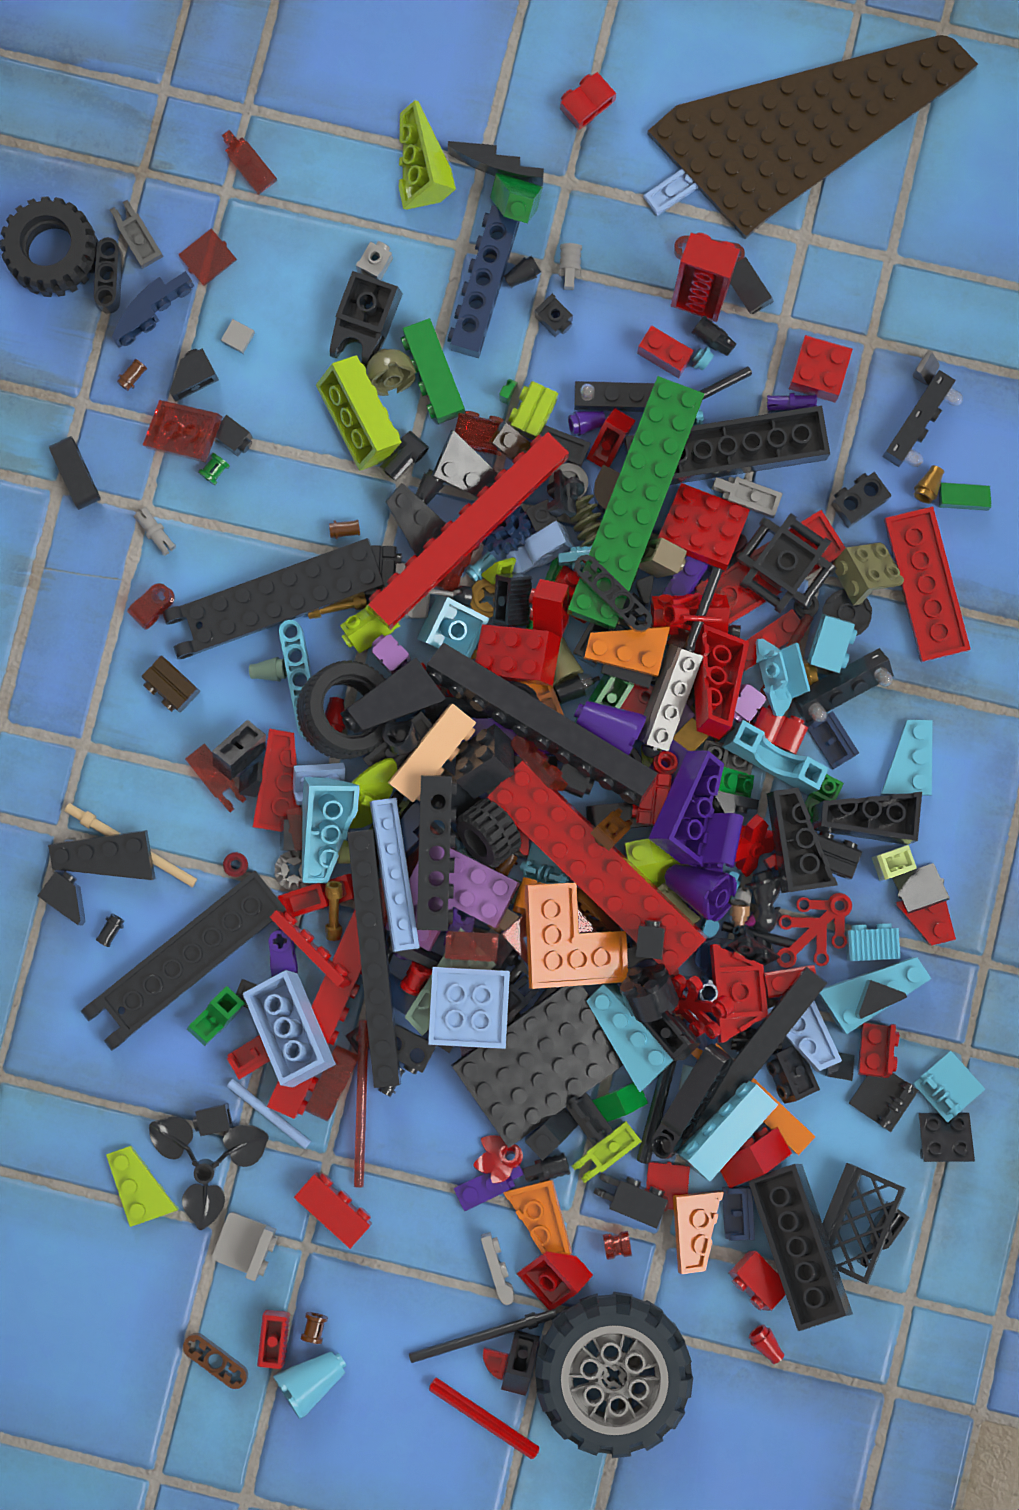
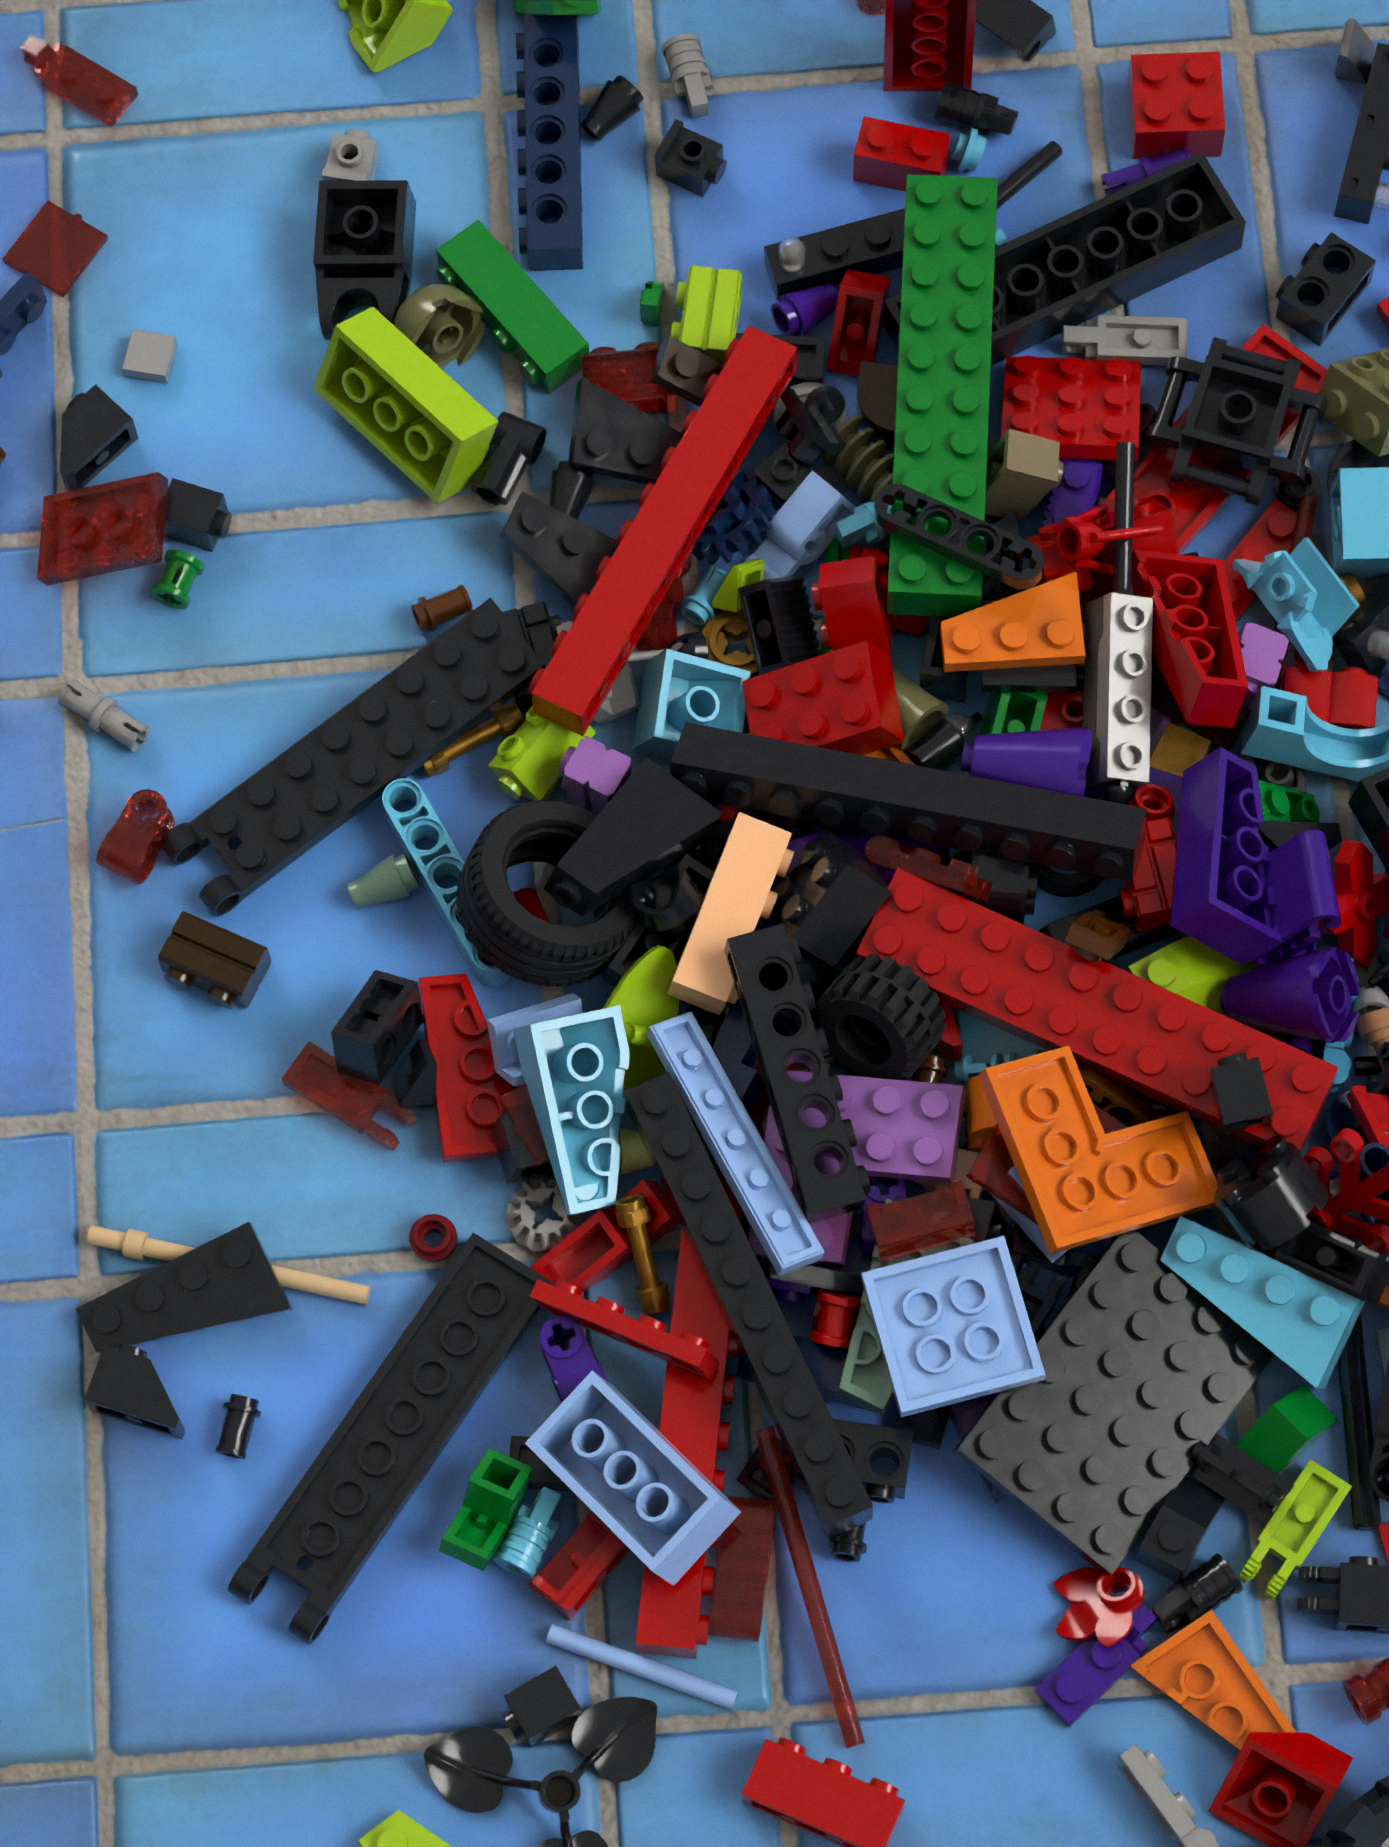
camera: 20 degrees left, 15 degrees down
none -> medium azure hinge [493,1486,561,1579]

